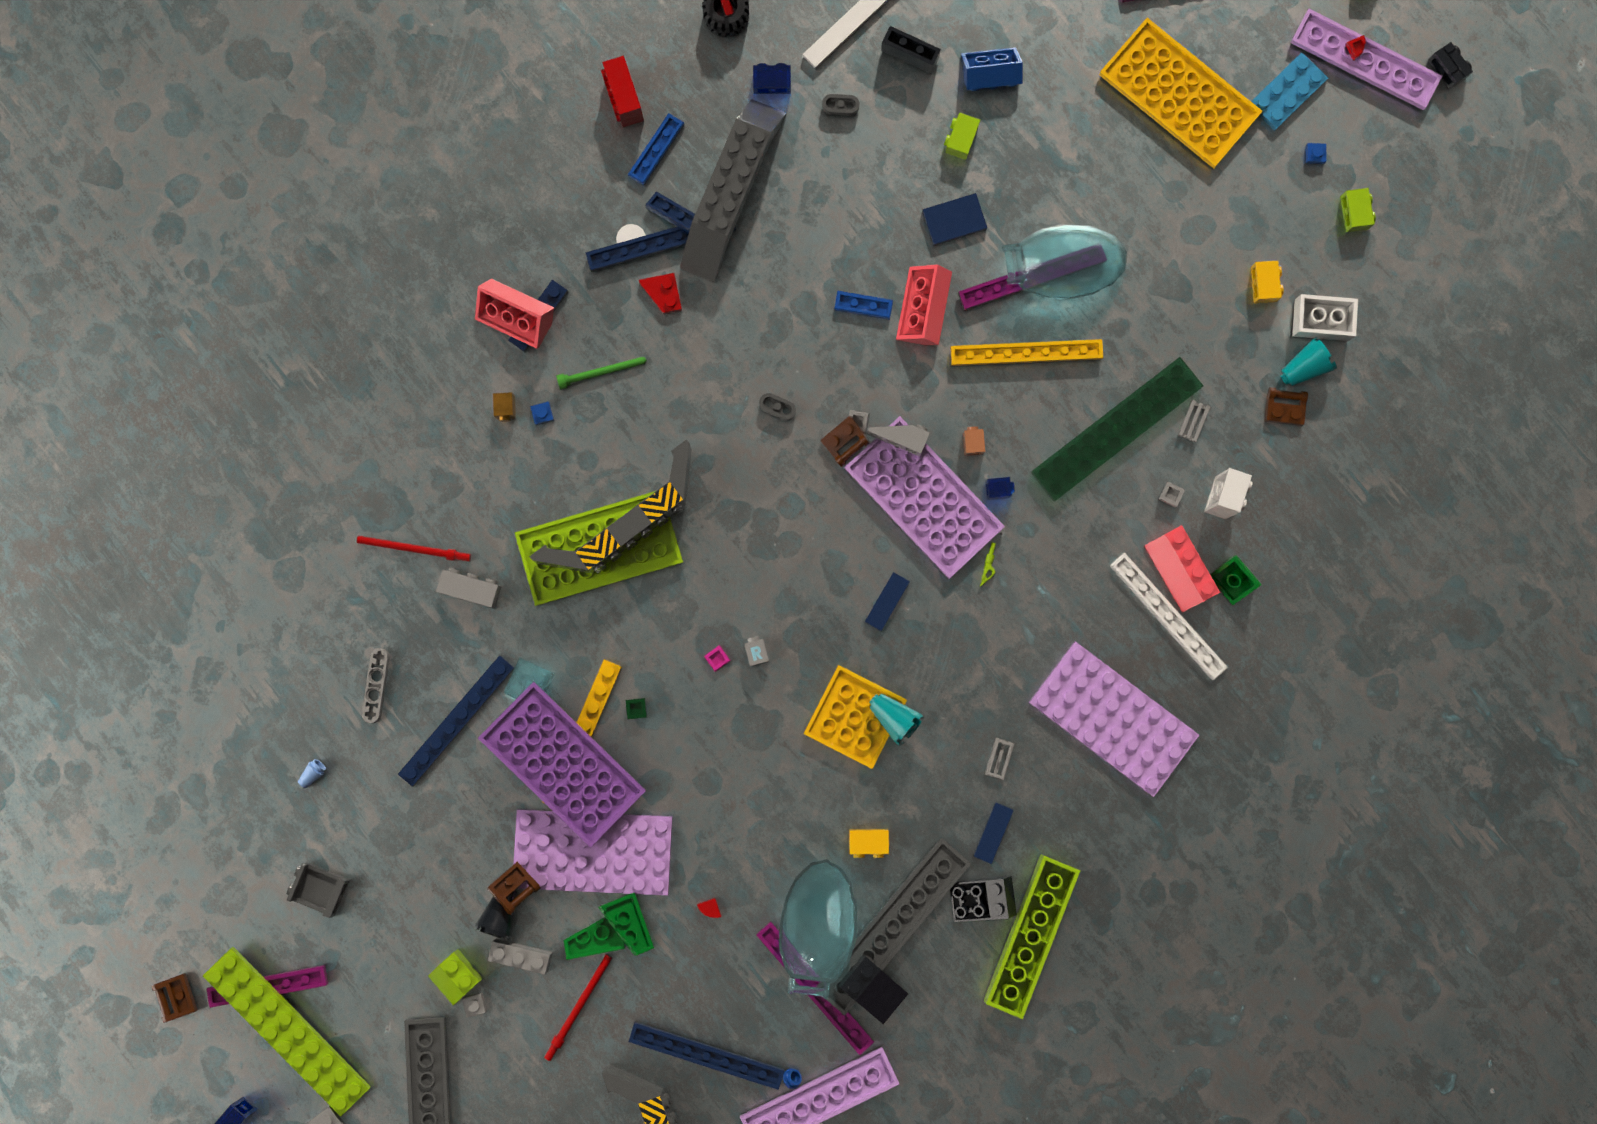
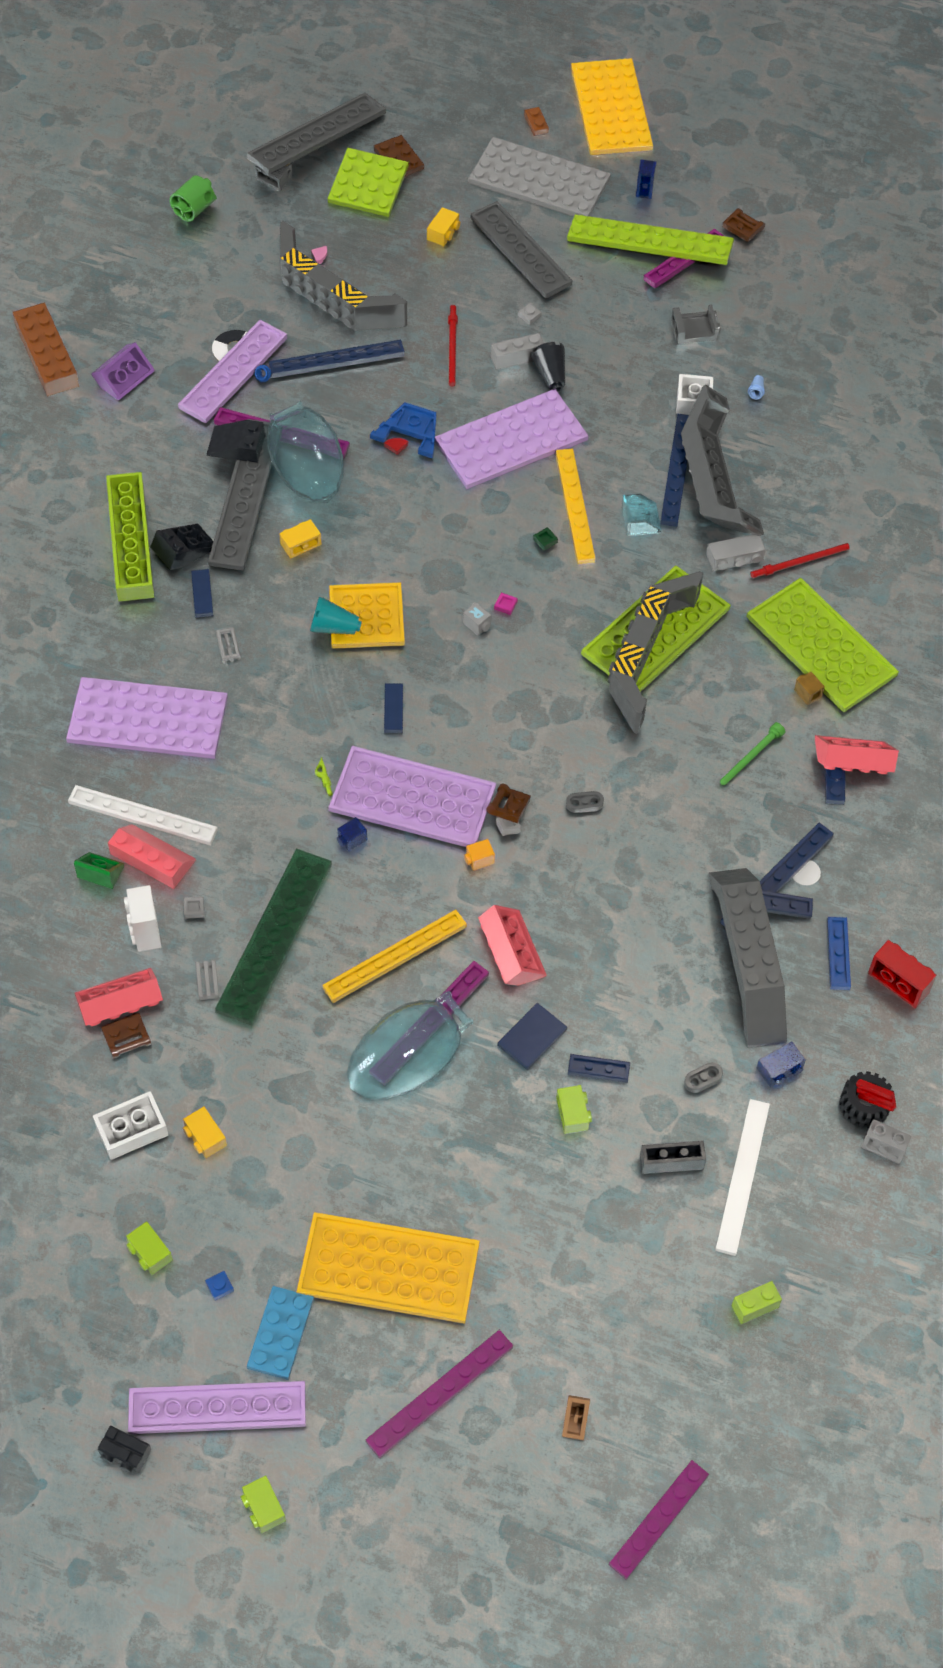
camera: 150 degrees right, 25 degrees down
light grey beam [362,648,390,723] -> none
lime slope [428,949,484,1005] -> none
medium lavender plate [478,682,646,848] -> none
reddish brown plate [487,861,541,915] -> none
blue plate [530,401,554,426] -> none
green wing [563,917,625,960] -> none
green wing [598,892,654,956] -> none
red wing [639,273,682,314] -> none
blue tile [834,291,893,320] -> none
light grey slope [867,425,930,457] -> none
blue slope [961,47,1023,91] -> none
nougat brick [963,427,985,456] -> none
teal cone [1280,337,1337,386] -> none
red tile [1345,35,1366,61] -> none
none -> coral slope [75,968,163,1026]
none -> blue wing [370,402,437,458]
none -> light orange brick [464,839,495,871]
none -> dark blue tile [568,1054,630,1083]
none -> white brick [676,374,714,415]
none -> dark grey slope [681,384,764,536]
none -> lime plate [746,578,899,712]

